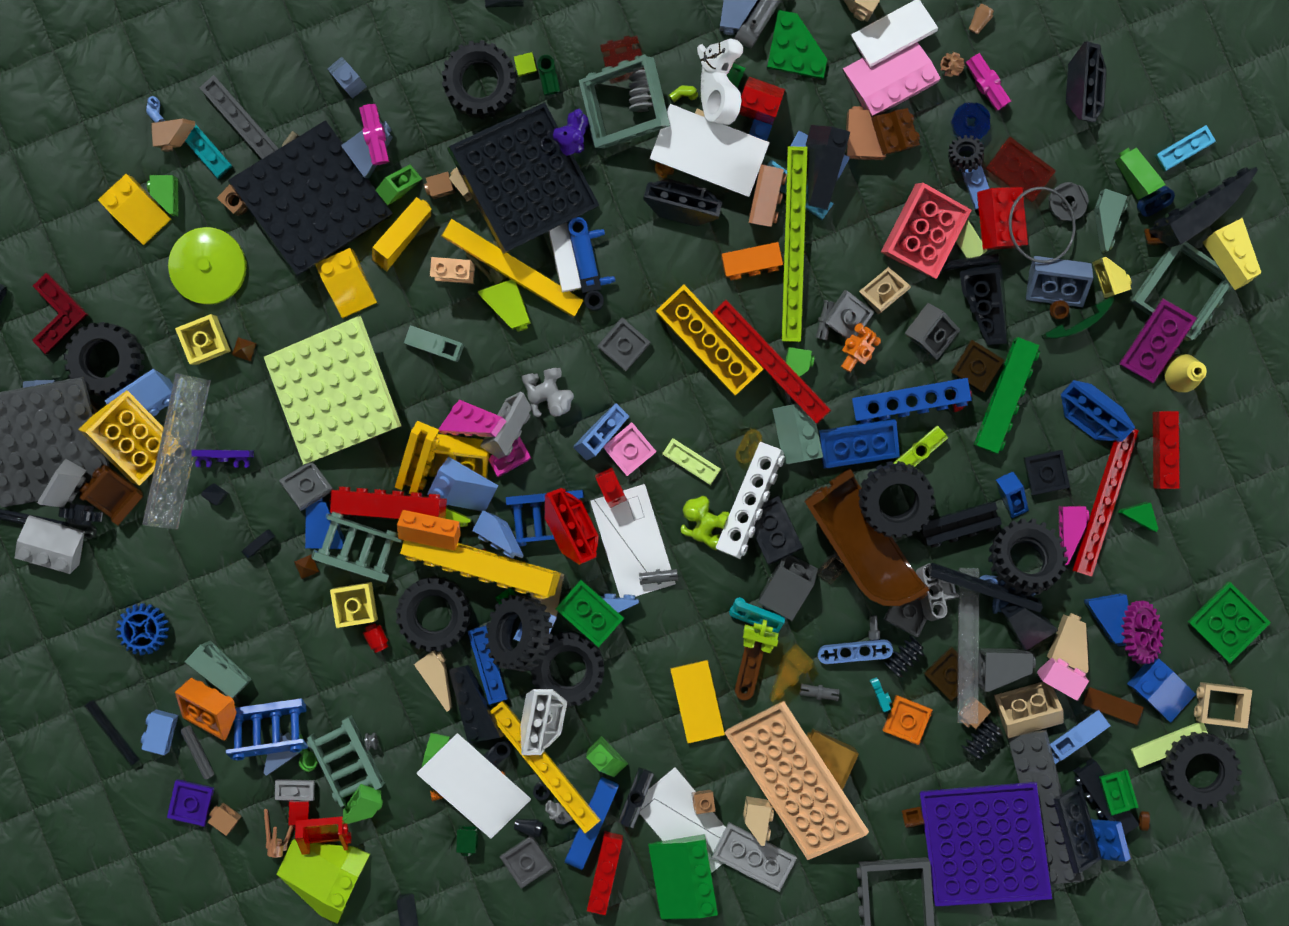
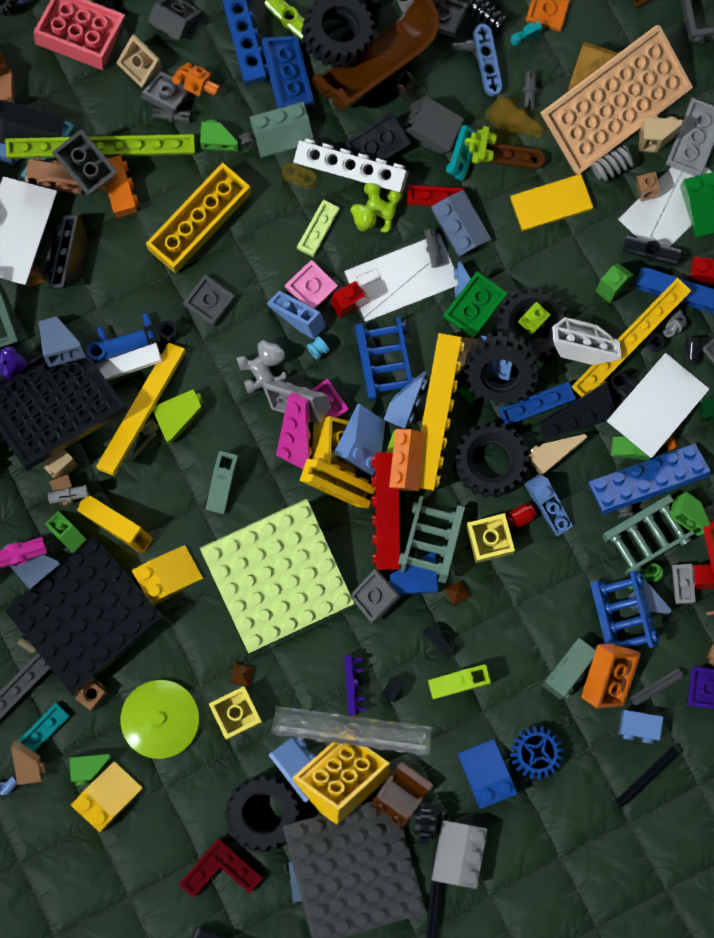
camera: 90 degrees left, 10 degrees down
light grey slope [37,459,86,508] -> none
light nougat panel [430,257,475,284] -> none
red wedge [545,488,599,565] -> none
red plate [713,300,831,424] -> none
none -> sand blue slope [38,316,85,367]
none -> light grey pin [48,485,89,504]
none -> dark grey slope [52,129,118,196]
none -> medium azure wheel [306,336,330,360]
none -> red plate [407,185,464,207]
none -> lime slope [428,664,491,699]
none -> sand blue slope [431,190,491,258]
none -> blue slope [457,739,517,809]
none -> lime brick [518,302,550,335]
none -> medium blue slope [524,474,573,536]
none -> blue plate [588,444,711,515]
none -> light grey piece [591,146,634,182]

